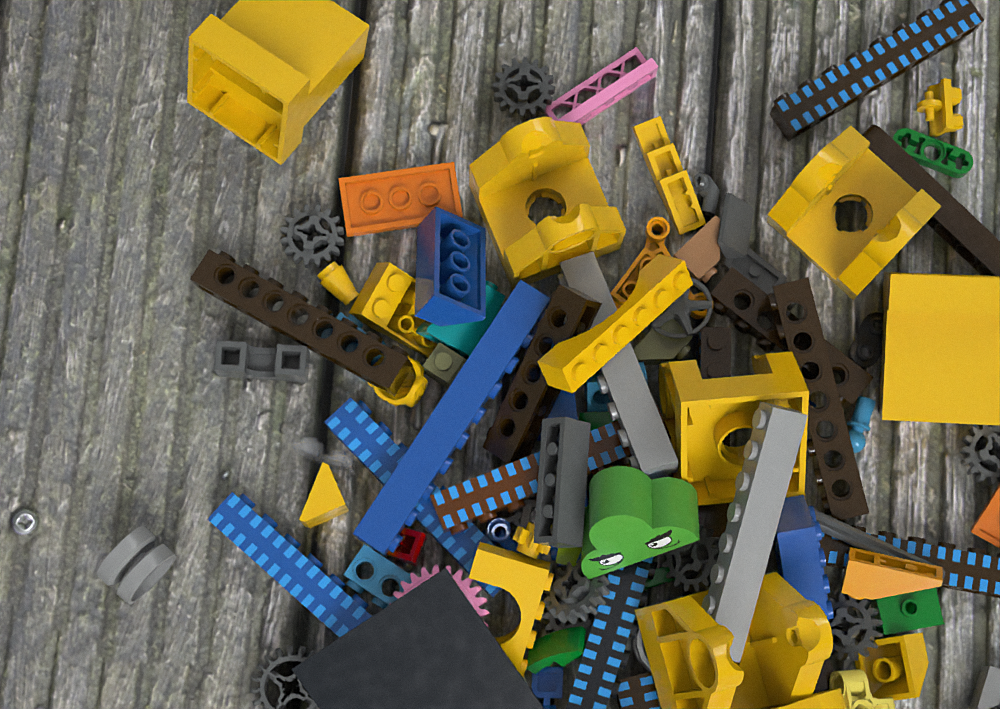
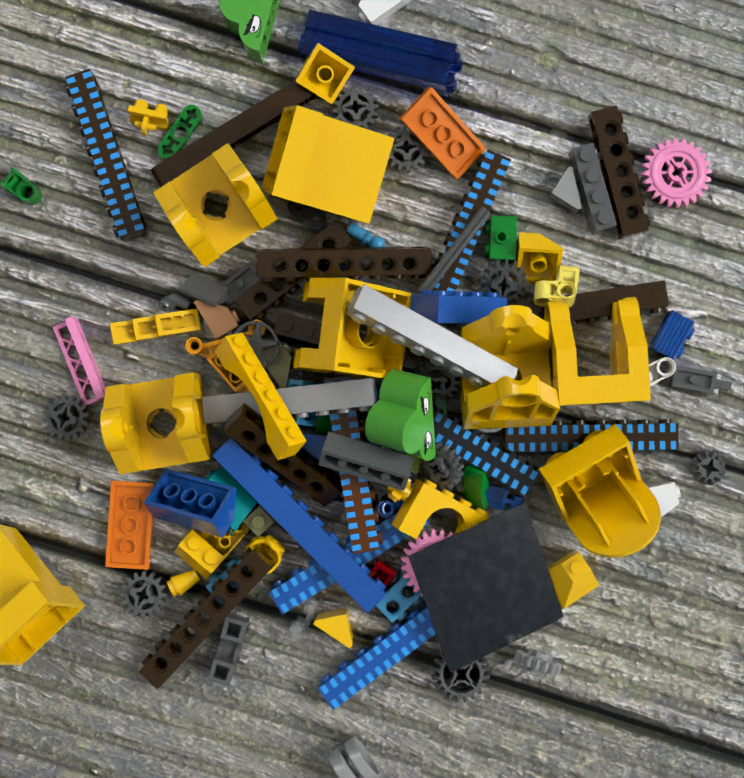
camera: 75 degrees left, 10 degrees up
light orange slope [841,547,943,600] -> none

